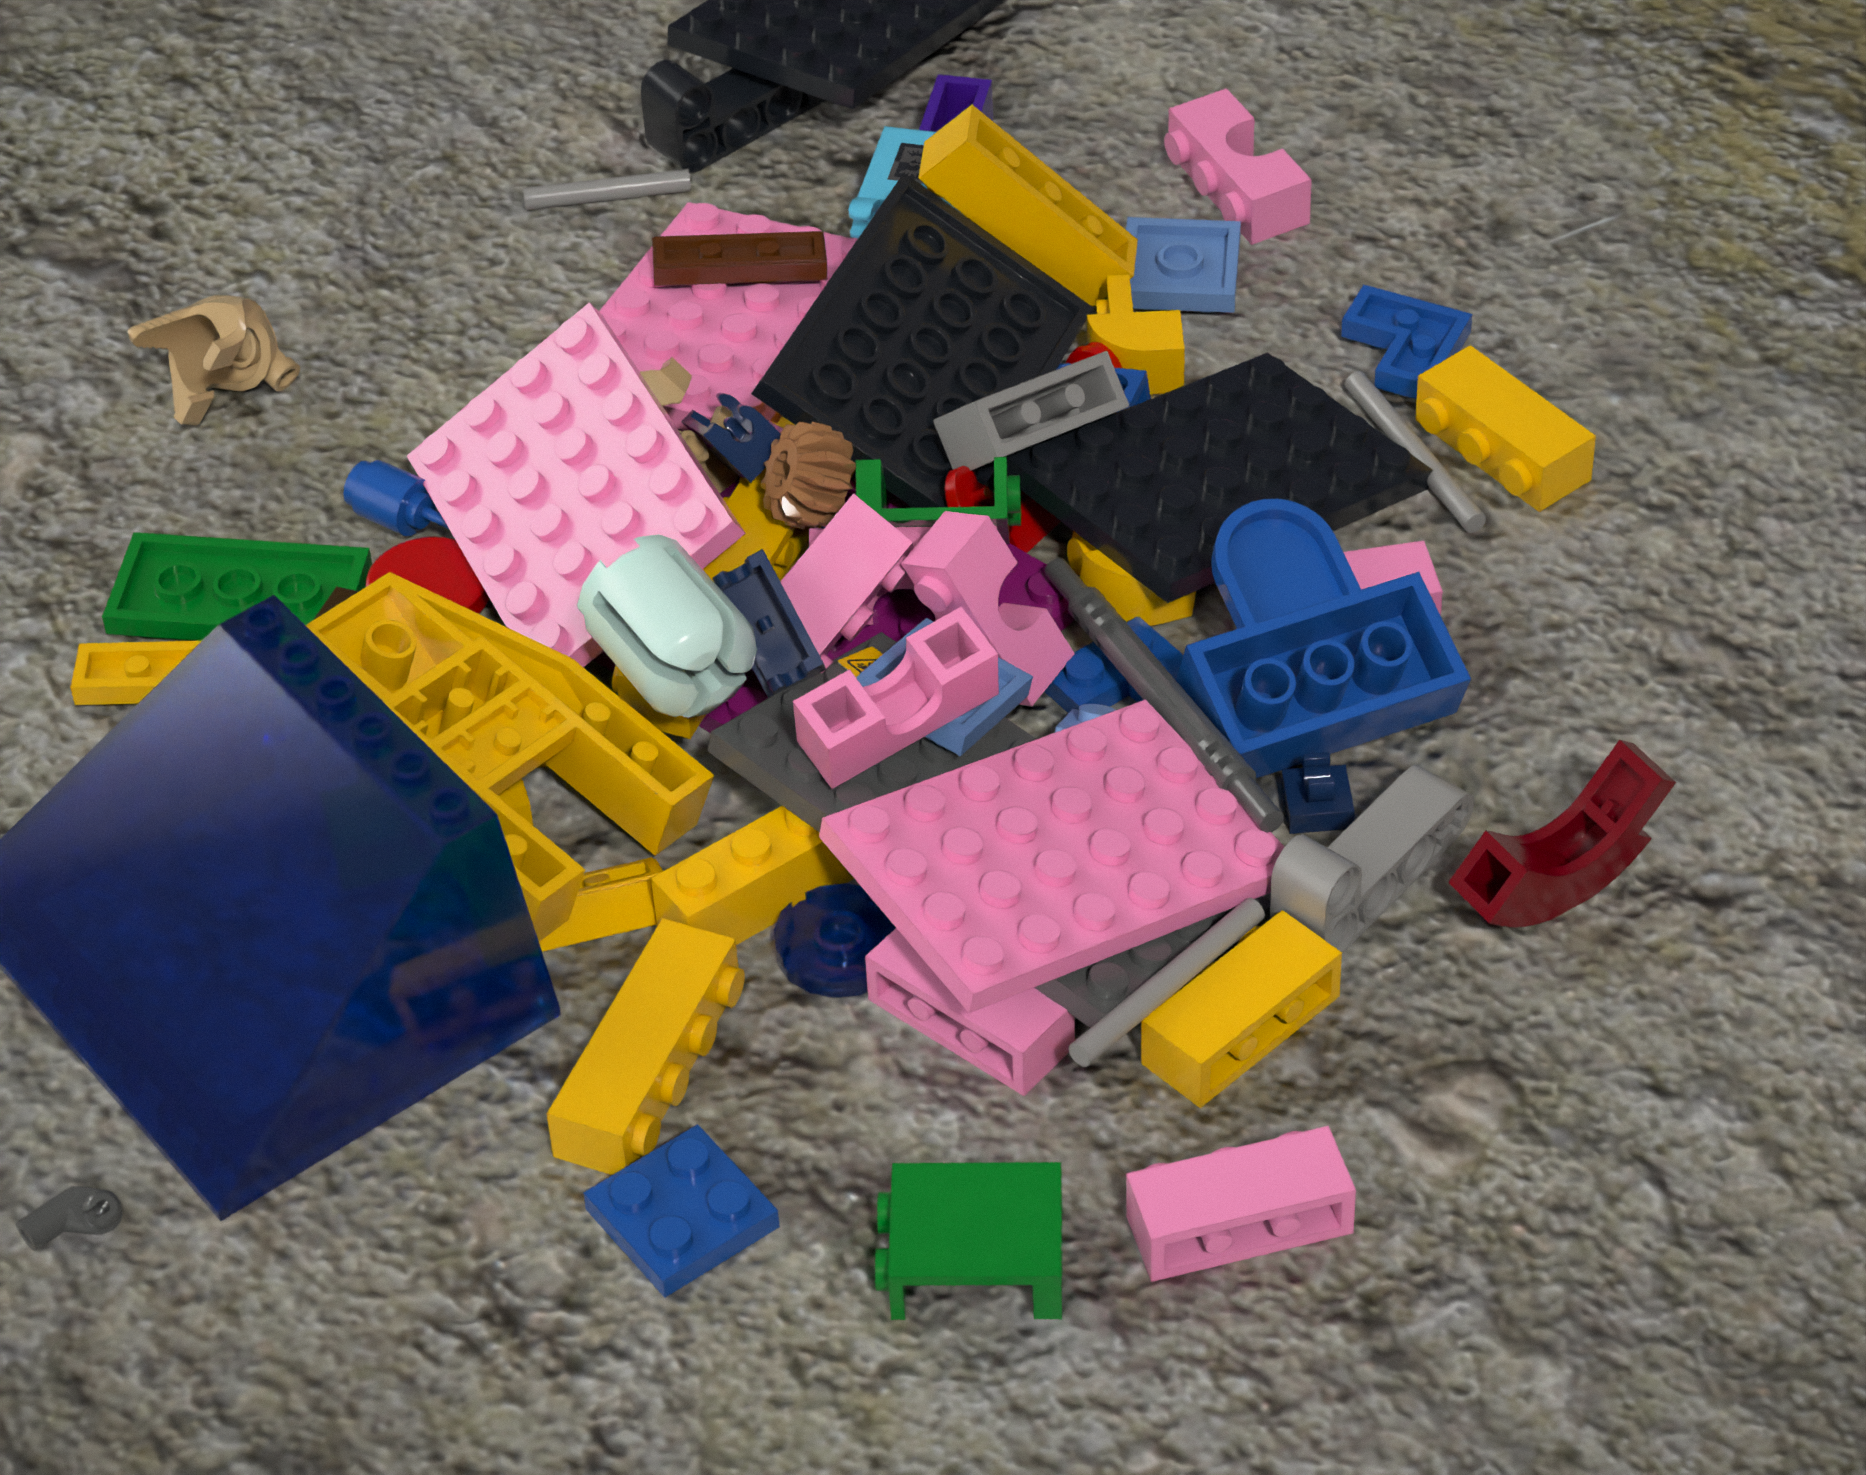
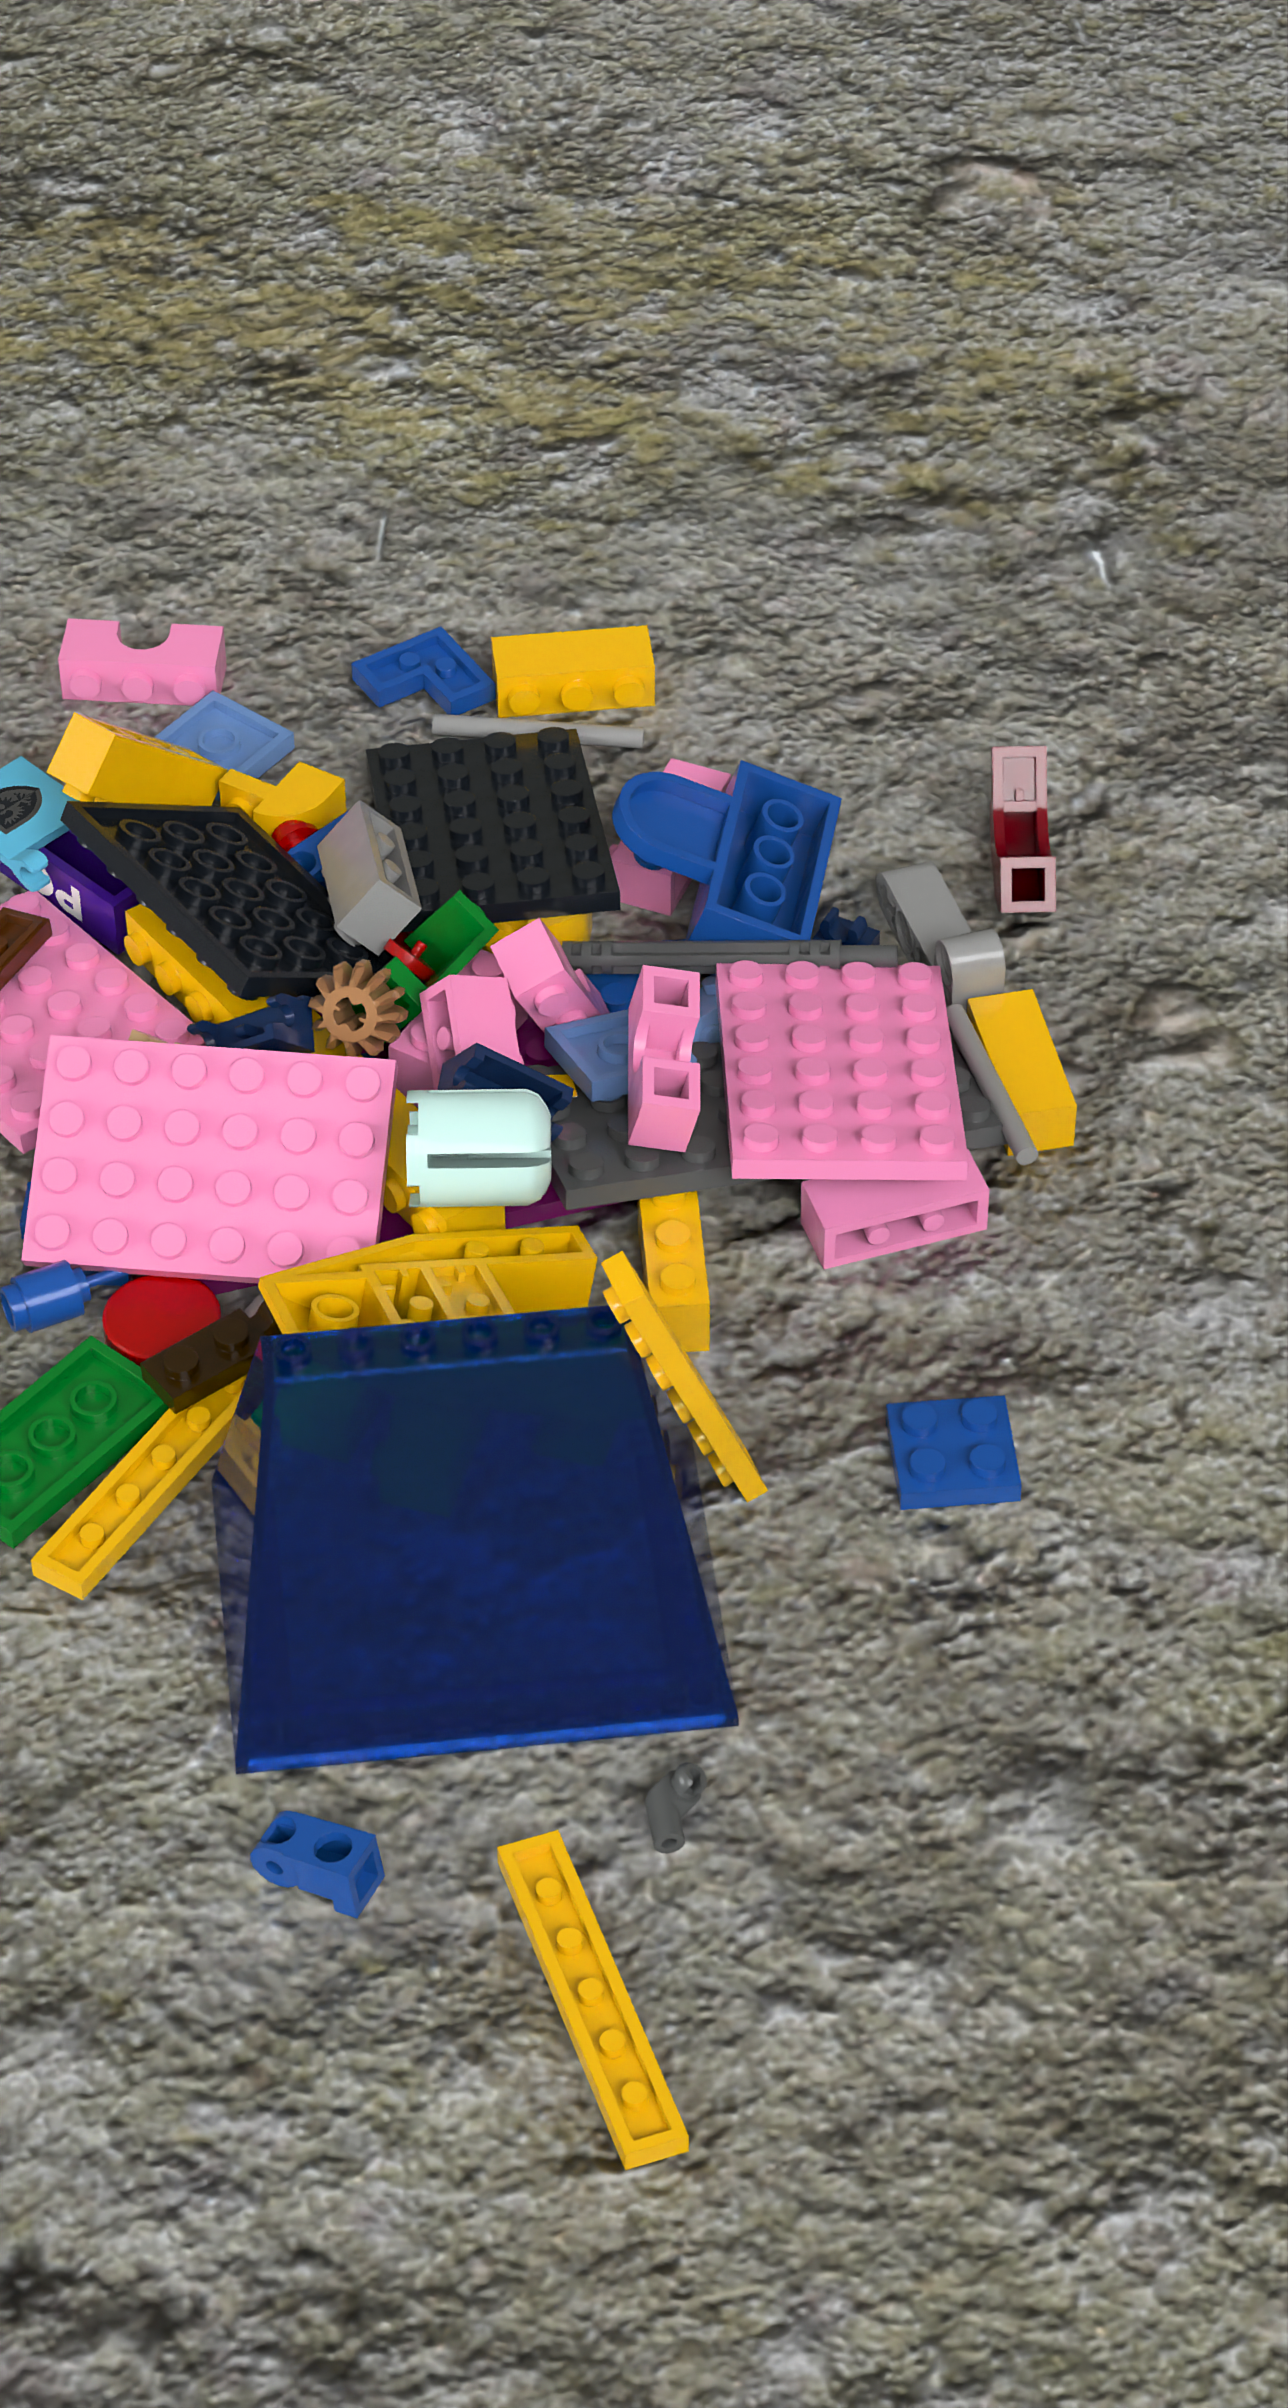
camera: 60 degrees left, 0 degrees up
yellow brick [546,918,745,1175] -> none
clear blue tile [774,883,896,998] -> none
green panel [875,1162,1062,1320] -> none
bright pink brick [1126,1126,1356,1282] -> none
none -> yellow plate [601,1250,768,1503]

